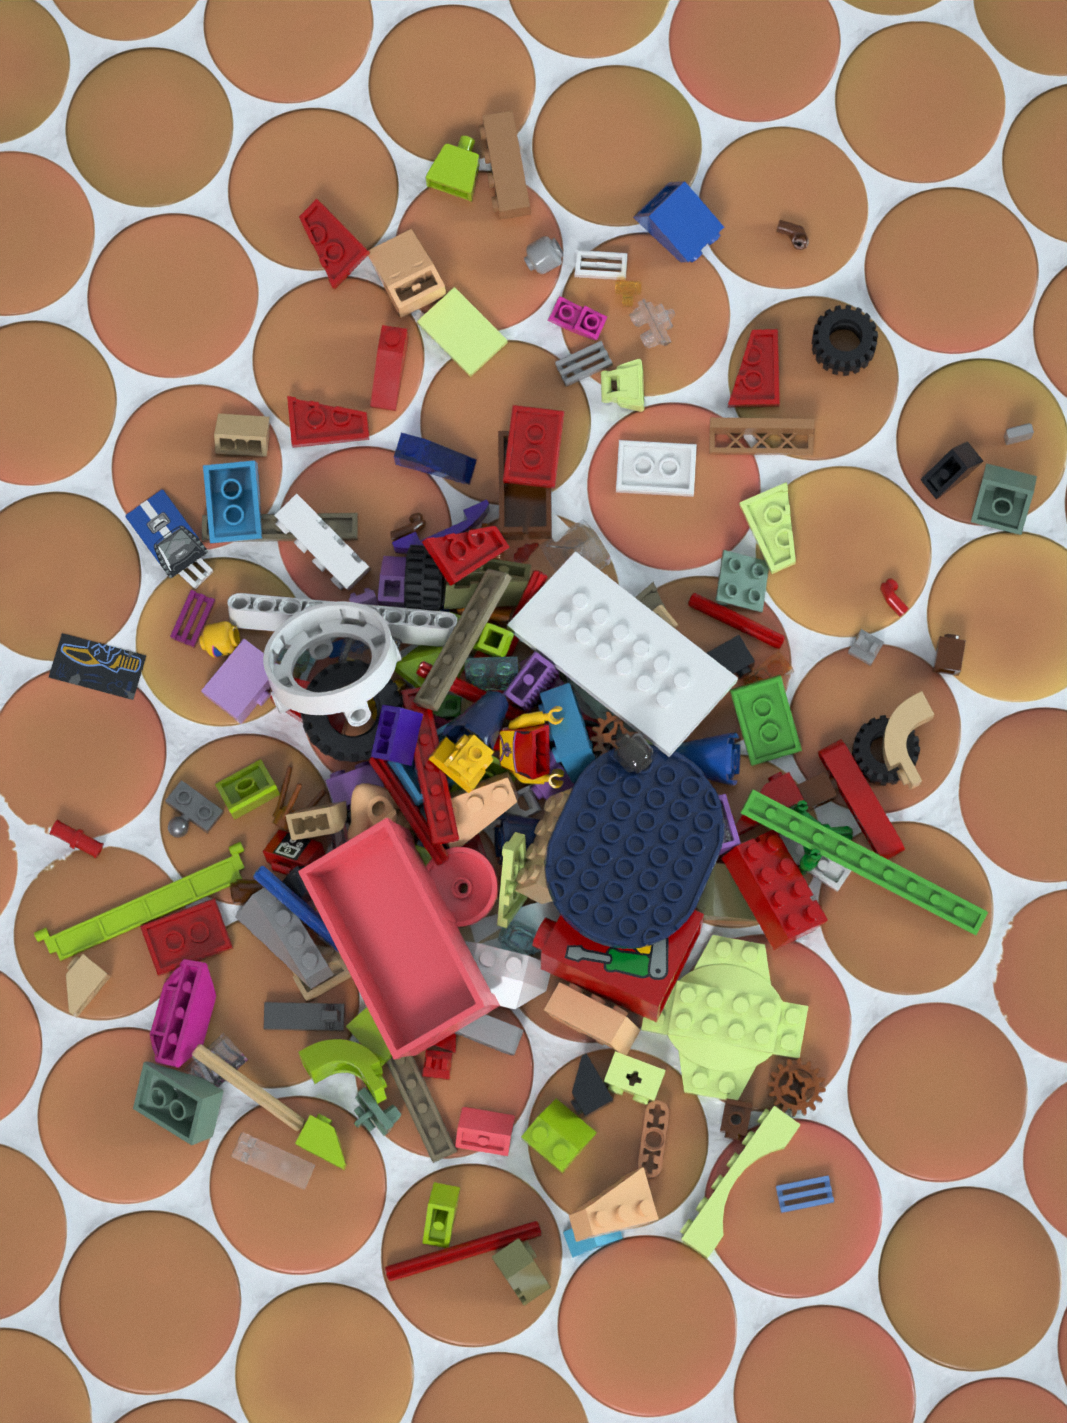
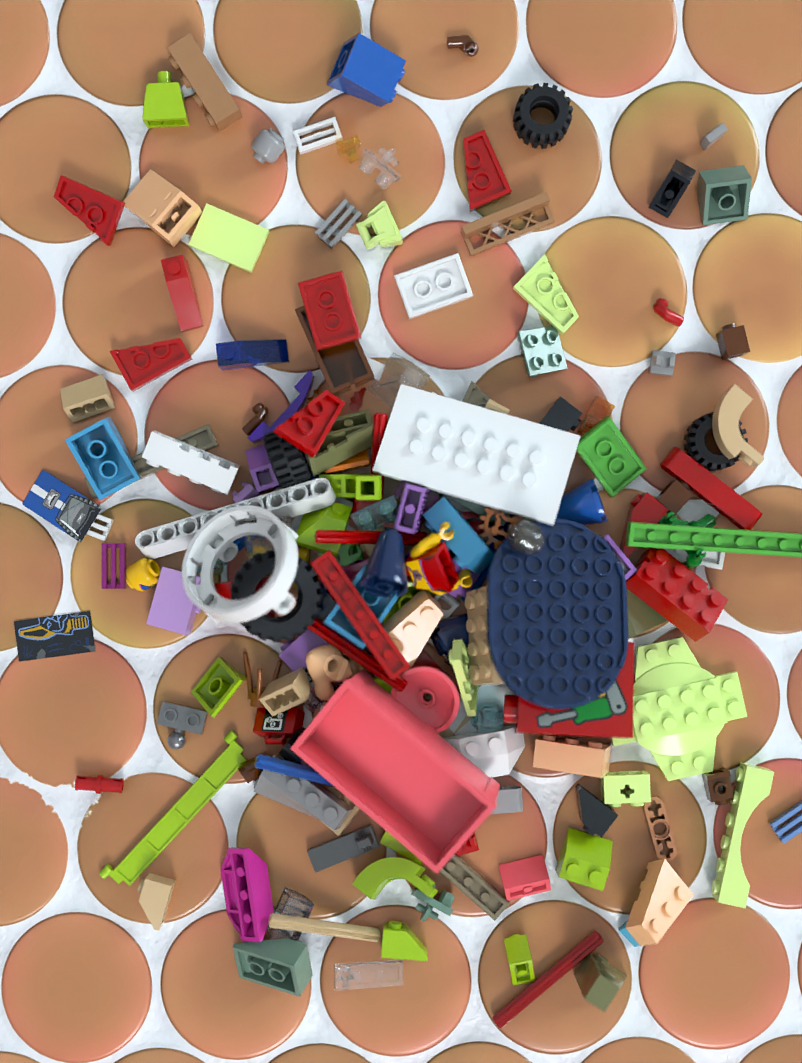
camera: 30 degrees left, 10 degrees up
red tile [140,898,233,976] -> none
dark purple brick [371,705,423,766] -> none
dark tan tile [413,569,512,711] -> none
yellow tile [429,734,494,793] -> none
dark pink slope [547,296,607,340] -> none
red axle [688,593,785,649] -> none
dark orange gear [767,1058,826,1117] -> none

